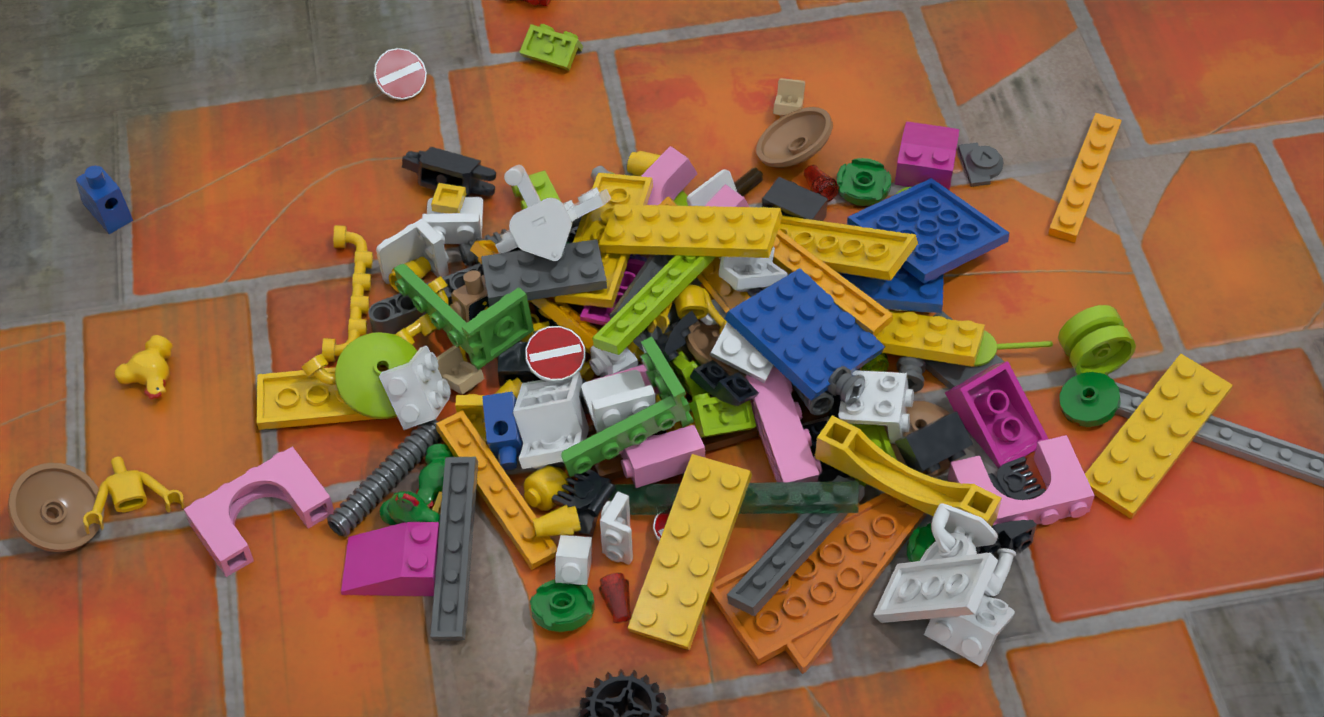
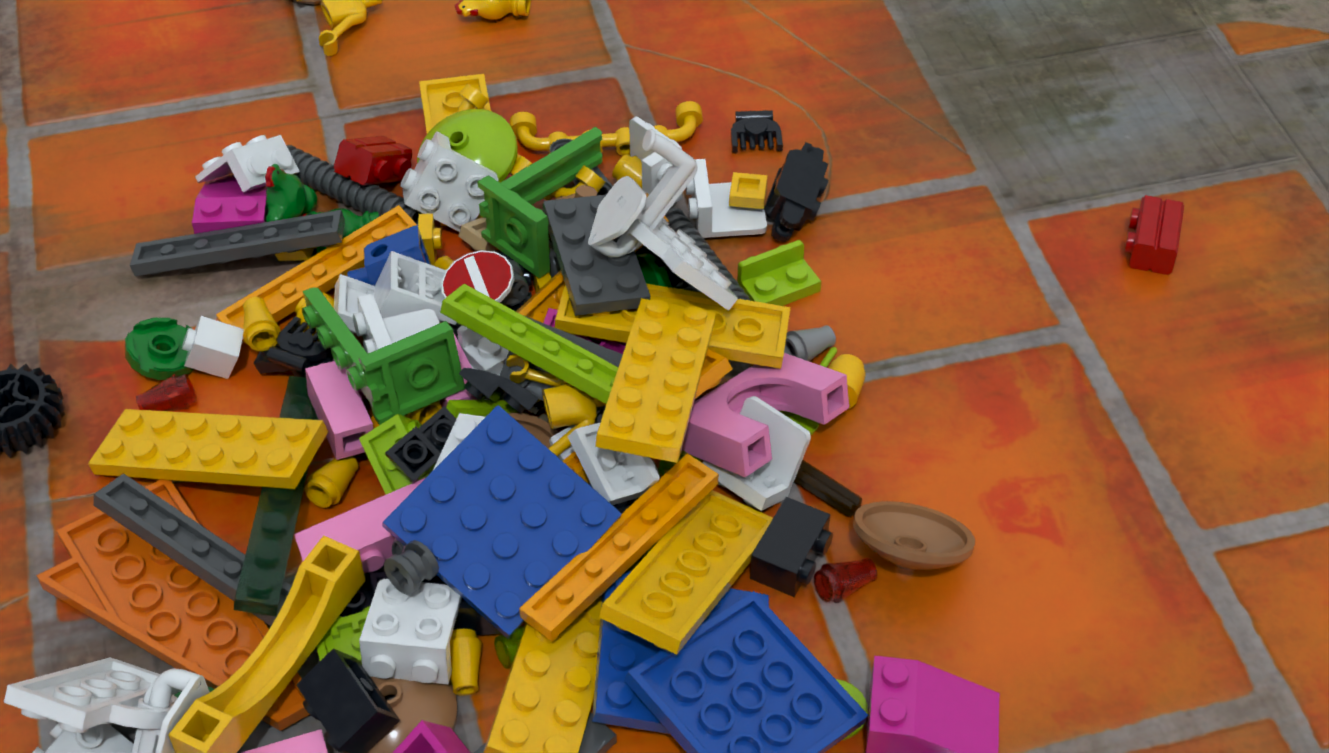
camera: 85 degrees right, 5 degrees down
bright pink arch [184,446,334,577] -> none
piece [374,48,427,100] -> none
lime bracket [519,24,583,71] -> none
white bracket [600,492,633,564] -> none
tan bracket [773,78,805,117] -> none
green plate [836,158,891,206] -> none
dark grey wheel [896,356,926,392] -> none
none -> white bracket [195,135,300,193]
none -> red brick [333,136,413,186]
none -> black piece [731,110,783,153]

